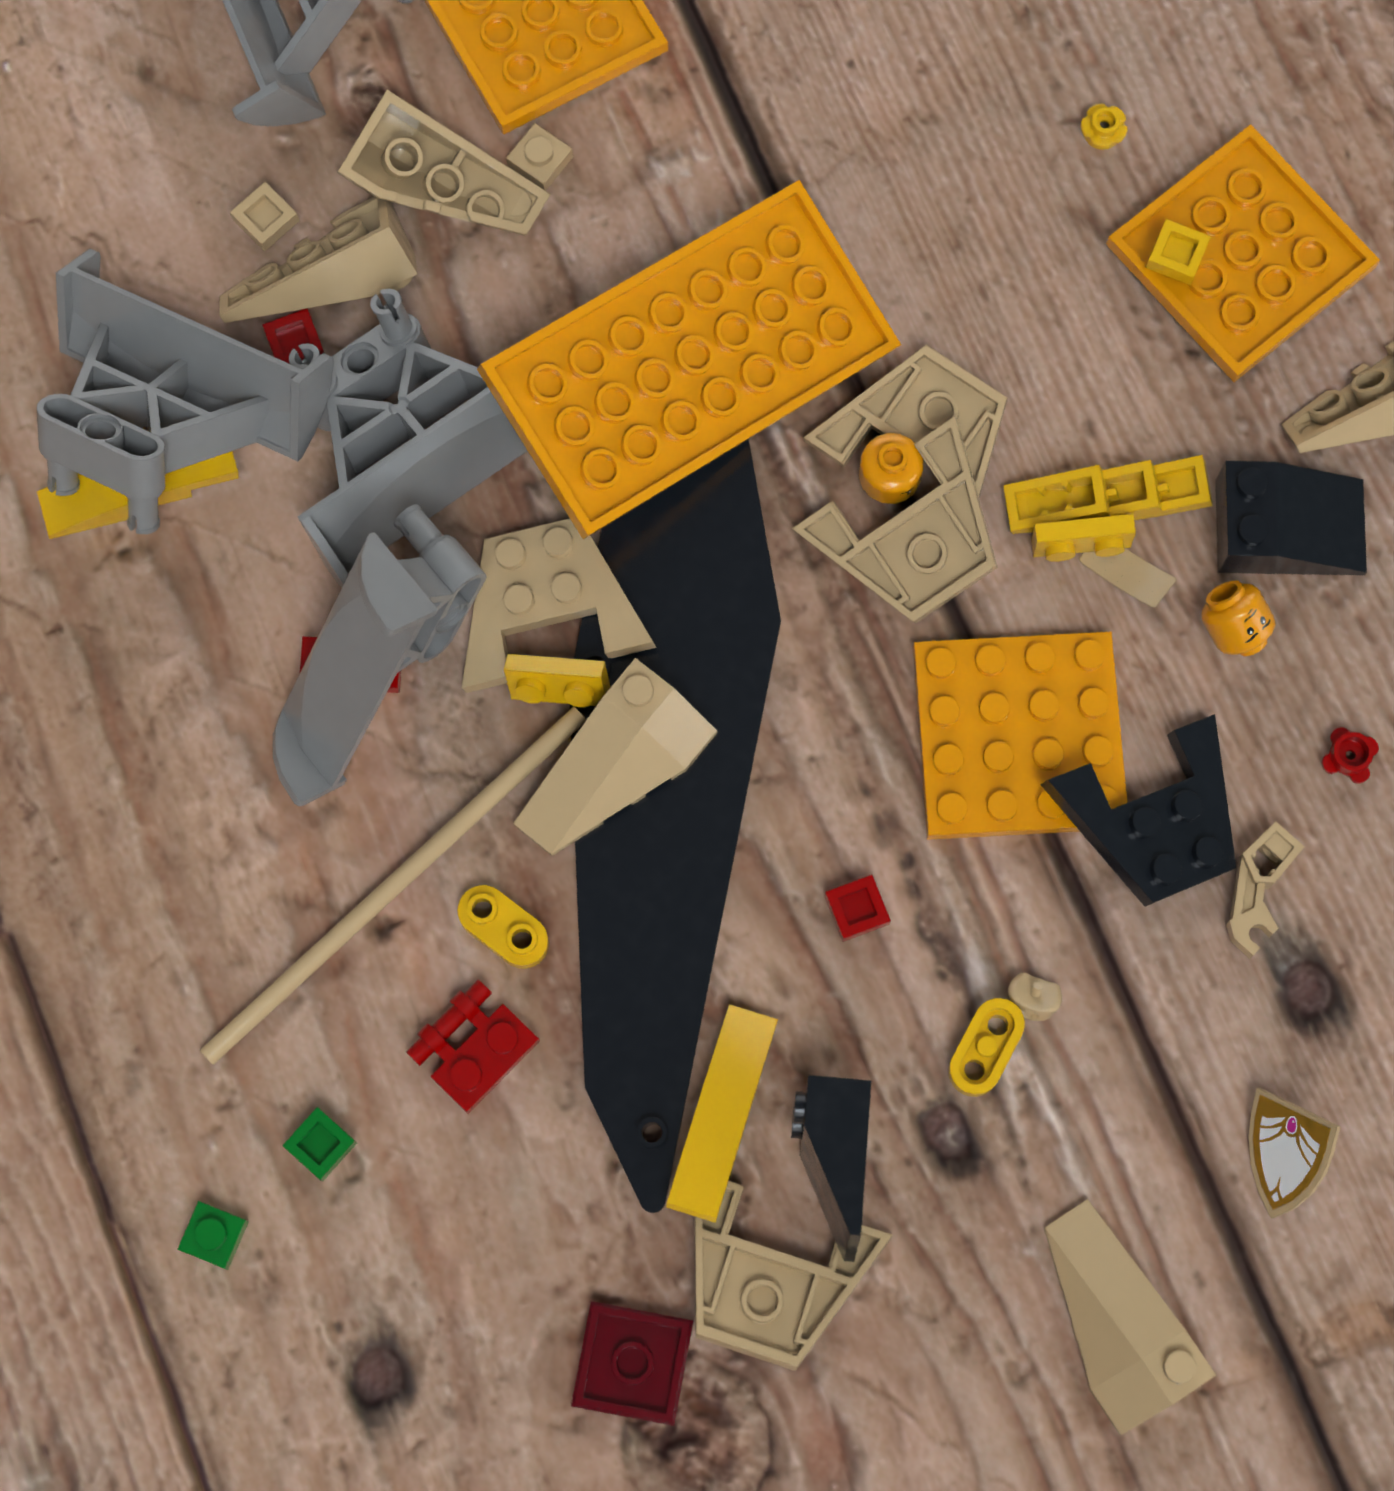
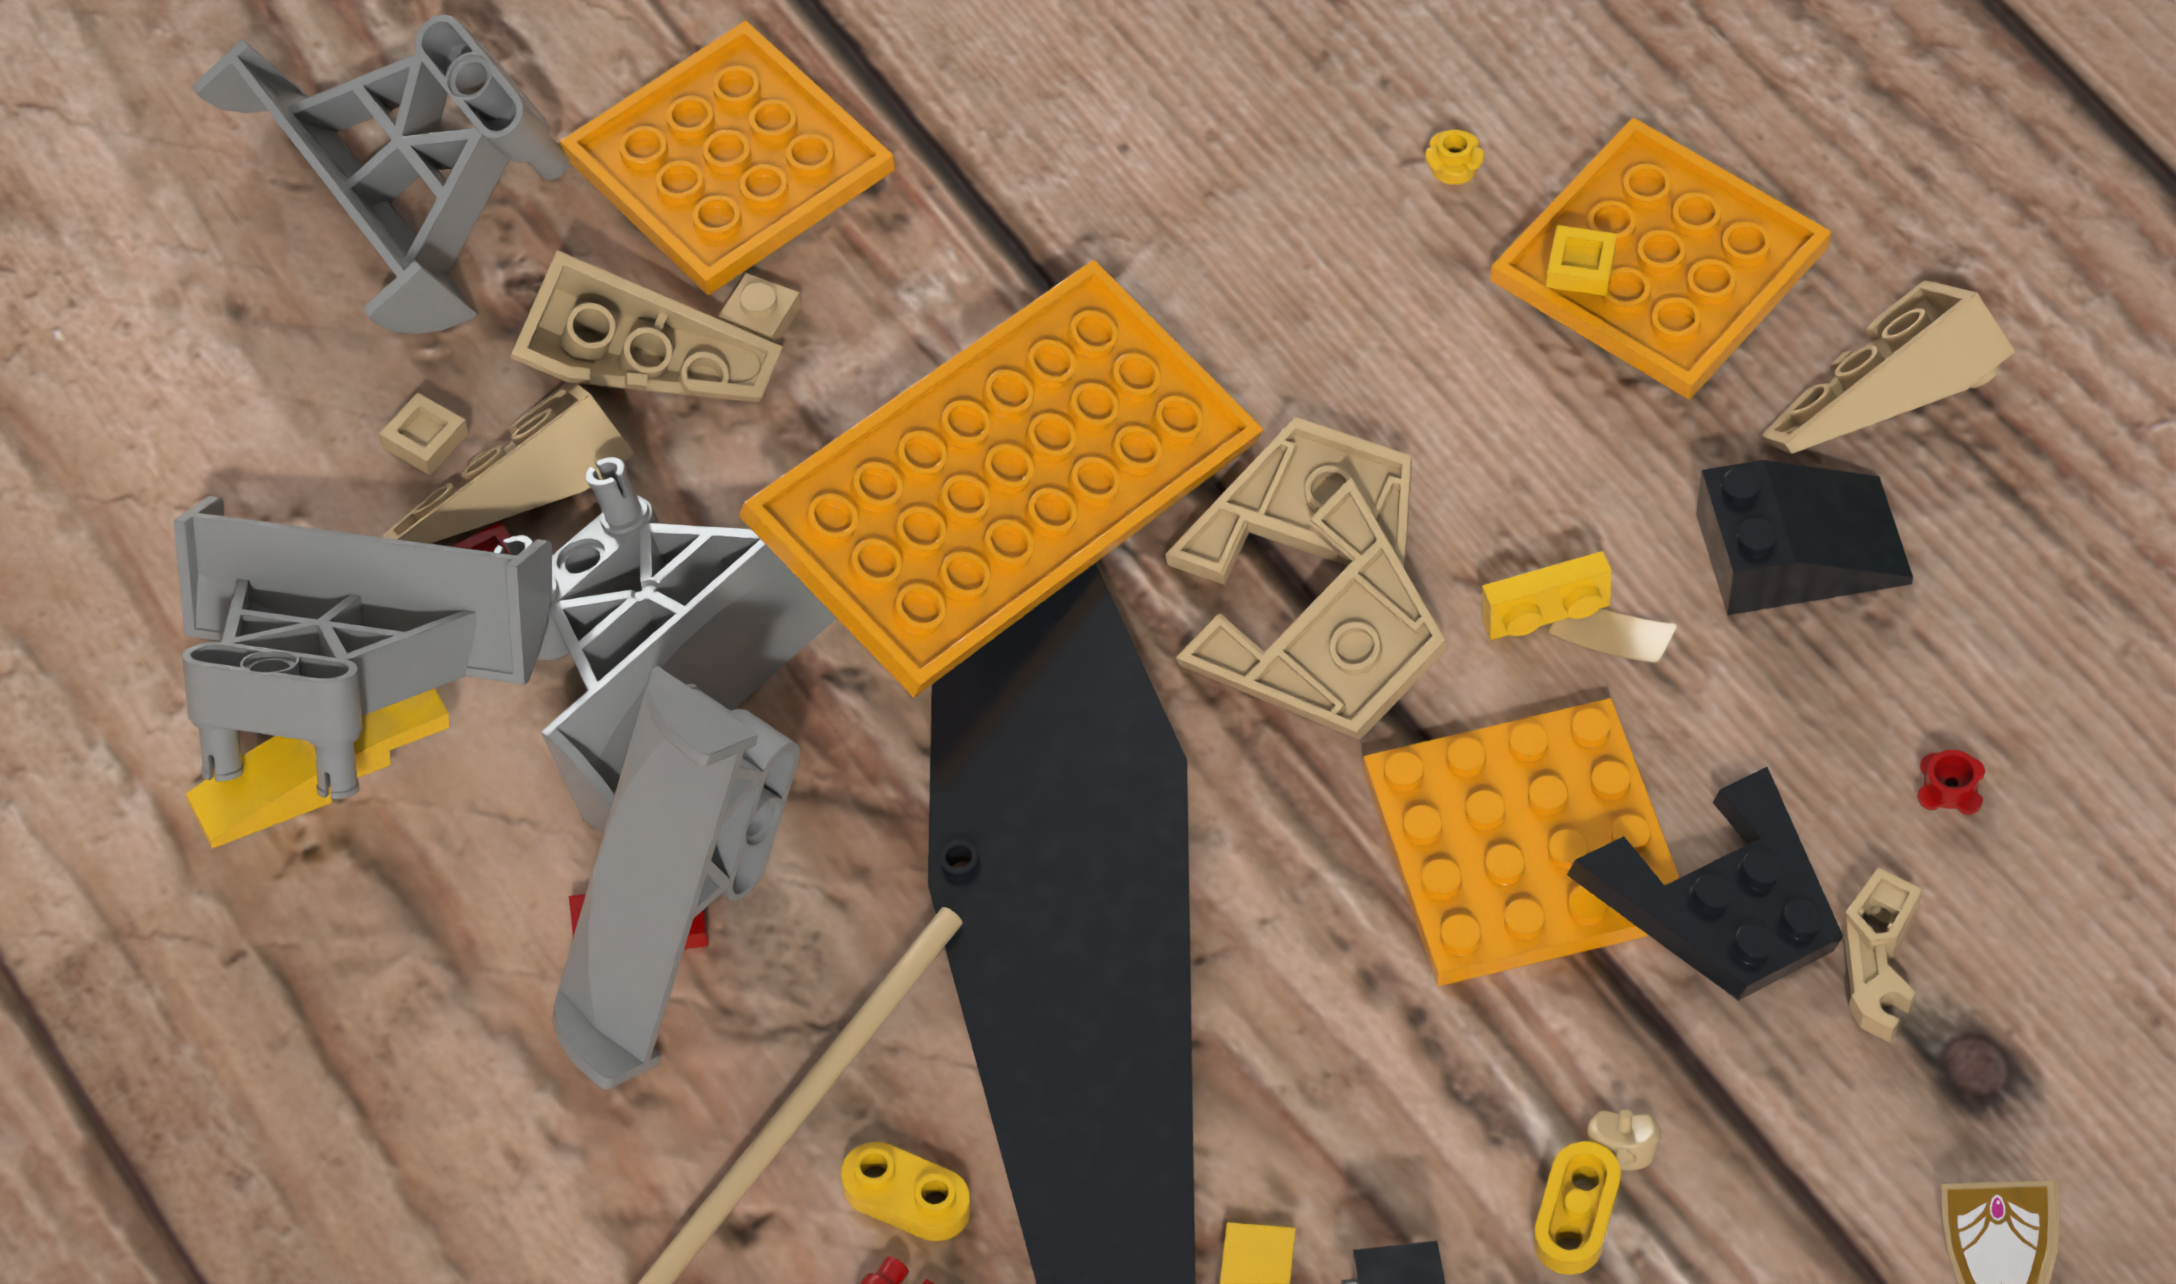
camera: 10 degrees left, 20 degrees down
tan wing [461,518,657,693] -> none
yellow plate [503,654,611,707] -> none
tan wedge [513,658,718,856] -> none
red plate [824,874,891,942] -> none
light orange head [859,433,924,504] -> none
yellow slope [1003,455,1213,534] -> none
light orange head [1201,580,1276,656] -> none

